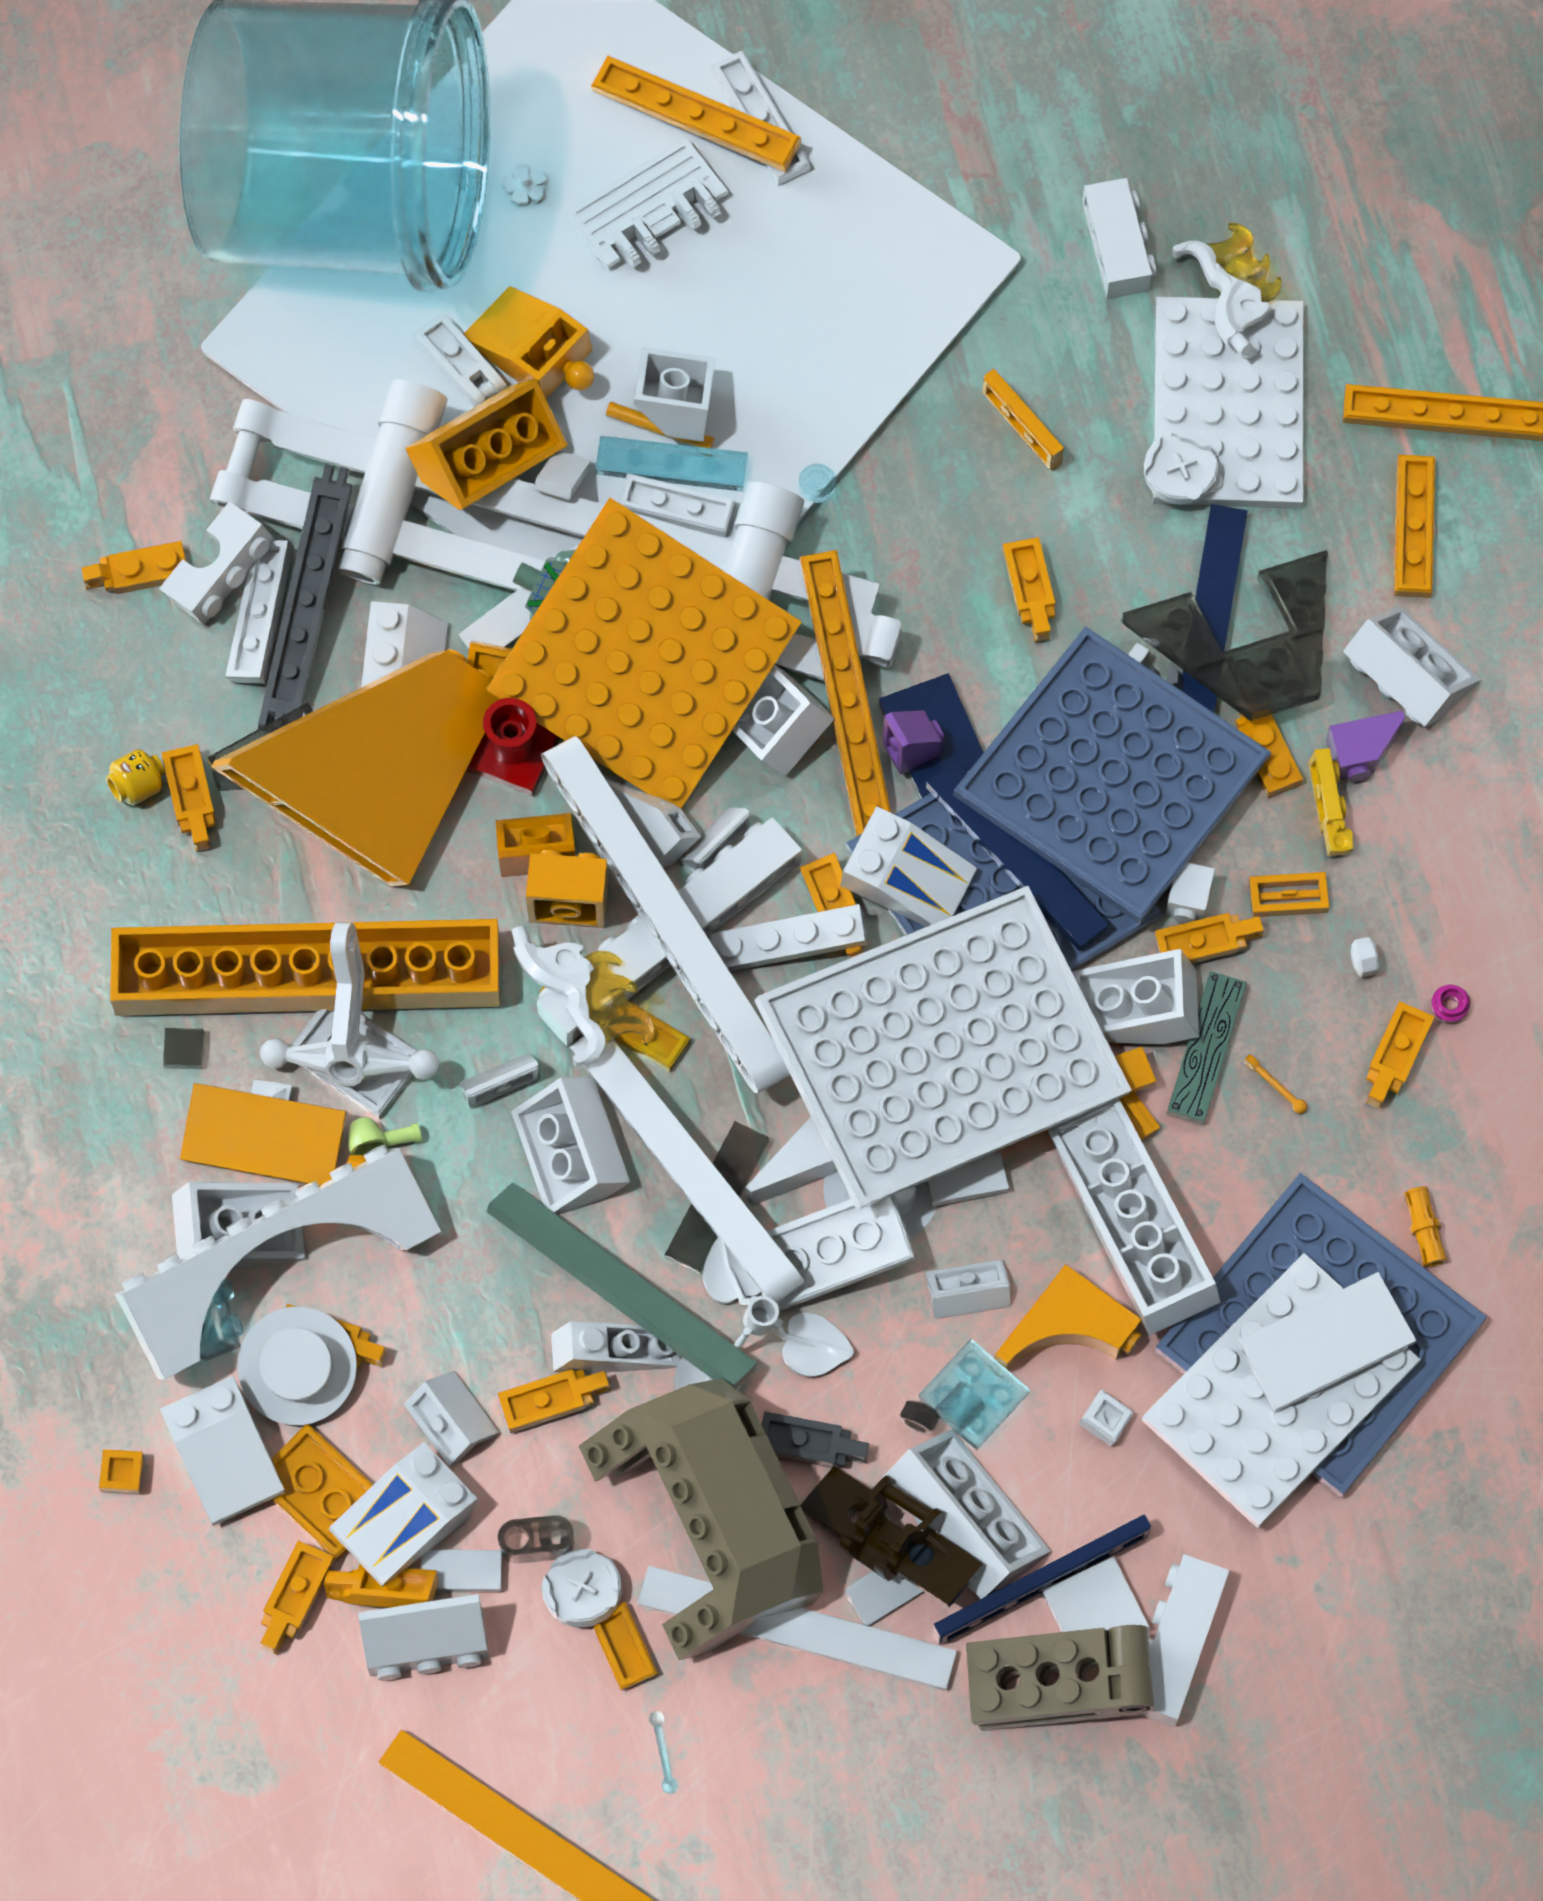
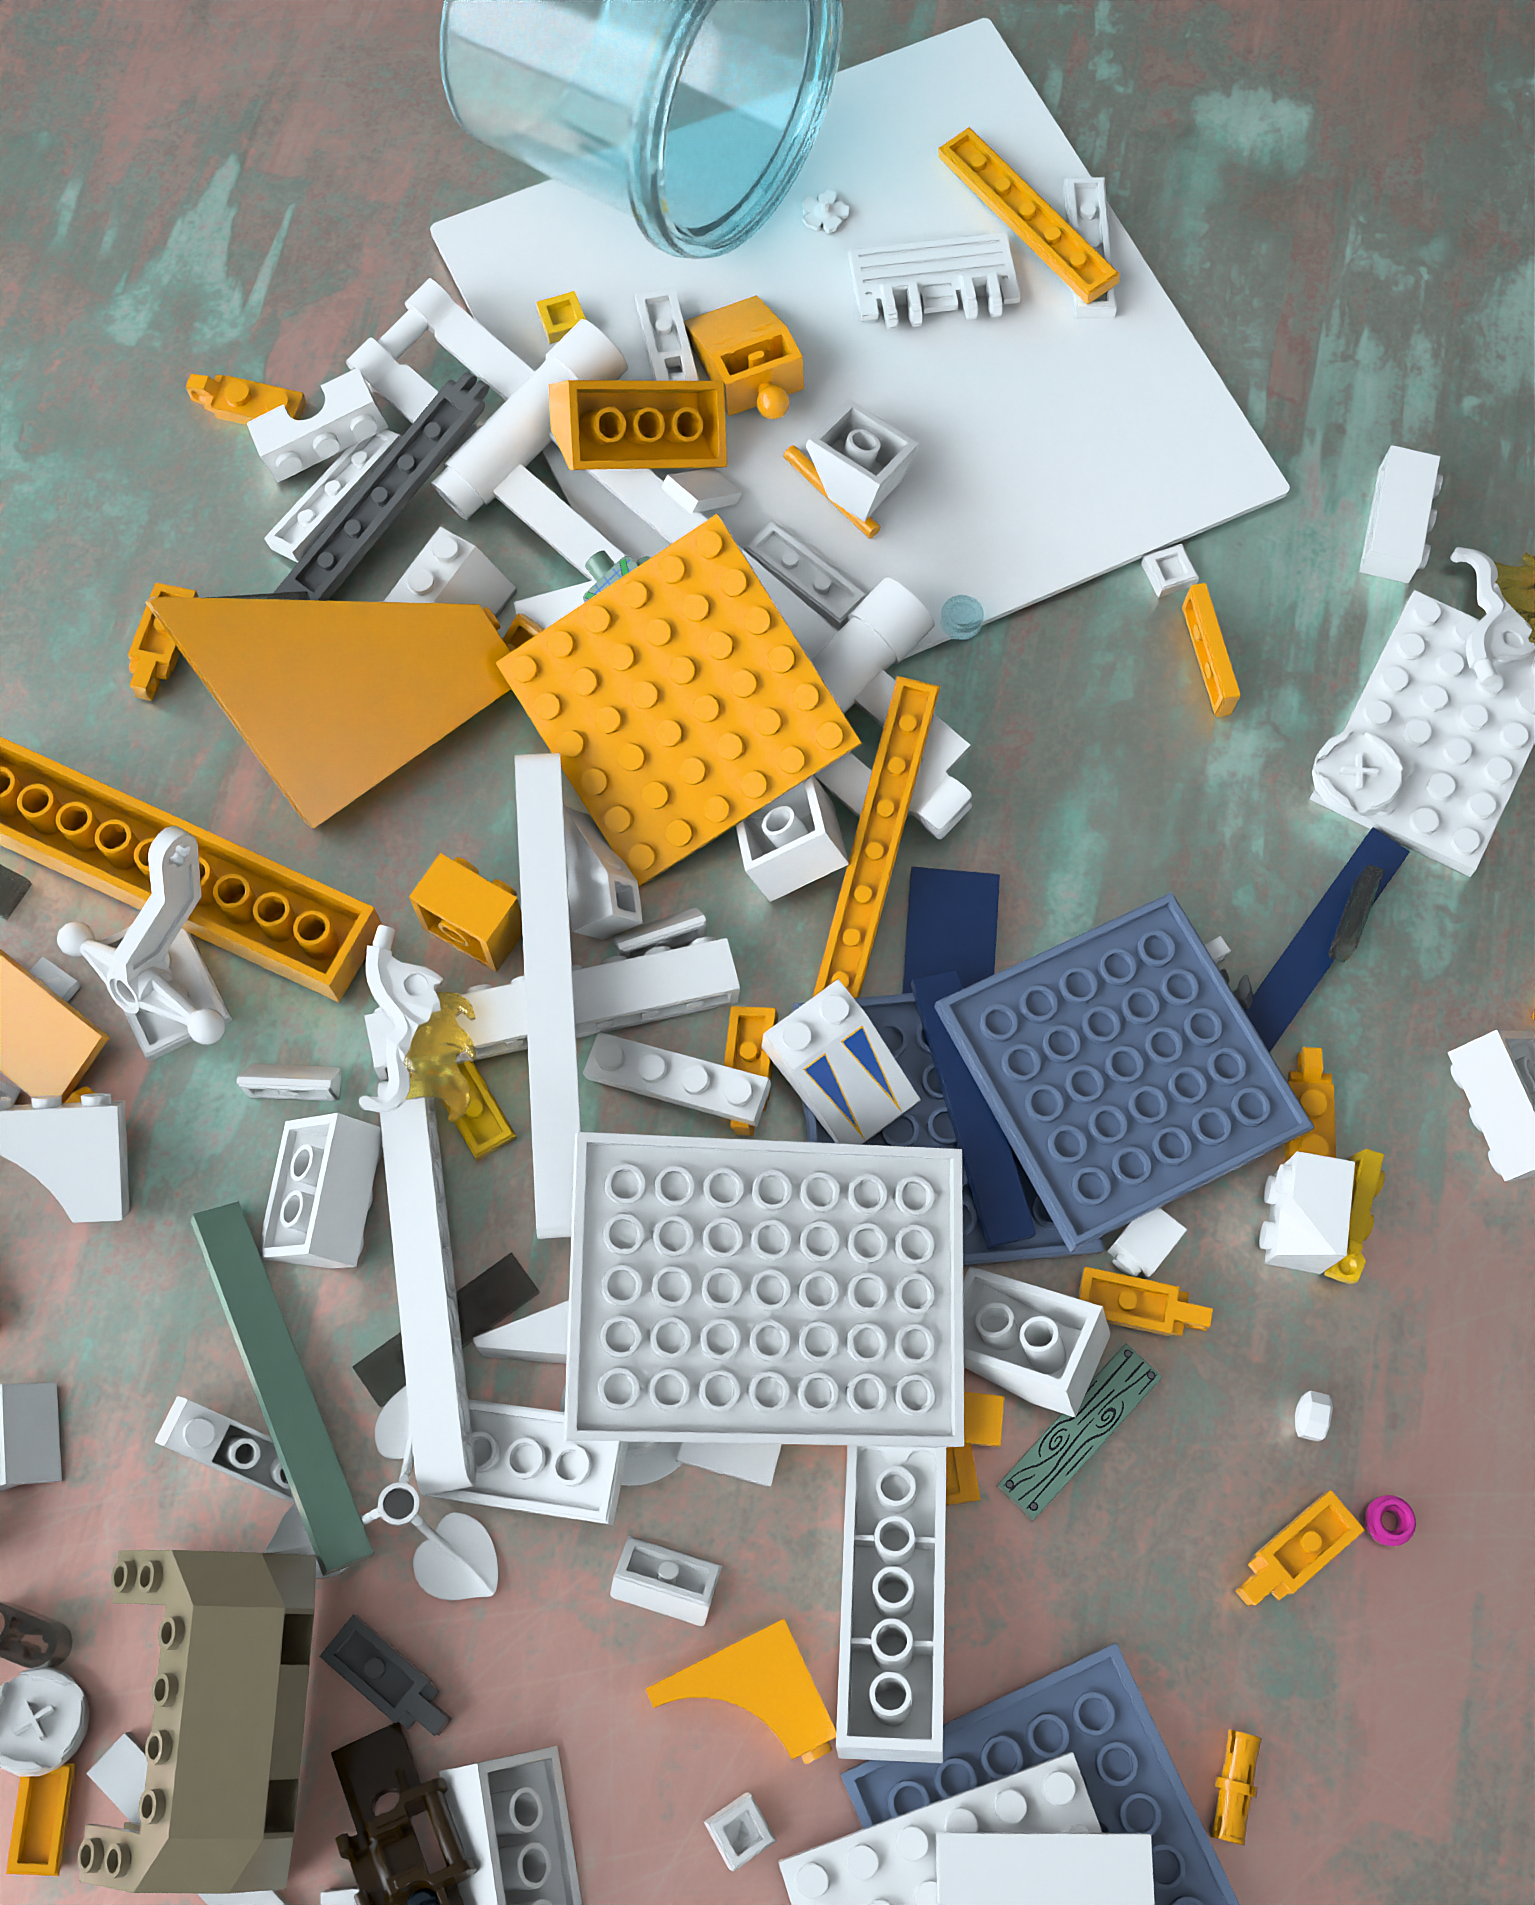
camera: 25 degrees right, 0 degrees up
yellow head [106,749,165,805] -> none
yellowish green bar [348,1117,422,1156] -> none
red plant [466,698,560,797] -> none
light orange slope [495,813,575,877] -> none
light orange hinge [497,1369,611,1433] -> none
clear light blue tile [595,436,748,492] -> none
medium lavender slope [883,710,944,775] -> none
clear smoke tile [900,1400,940,1435] -> none
clear light blue plate [918,1339,1030,1450] -> none
light orange hinge [1002,537,1056,642] -> none
clear smoke wing [1121,550,1328,721] -> none
light orange hinge [1243,1054,1308,1114] -> none
light orange tile [1248,872,1329,917] -> none
medium lavender slope [1326,710,1405,782] -> none
none -> yellow plate [536,291,586,344]
none -> white tile [1141,544,1199,598]
none -> white slope [1259,1151,1355,1274]
none -> clear smoke tile [1328,864,1384,963]

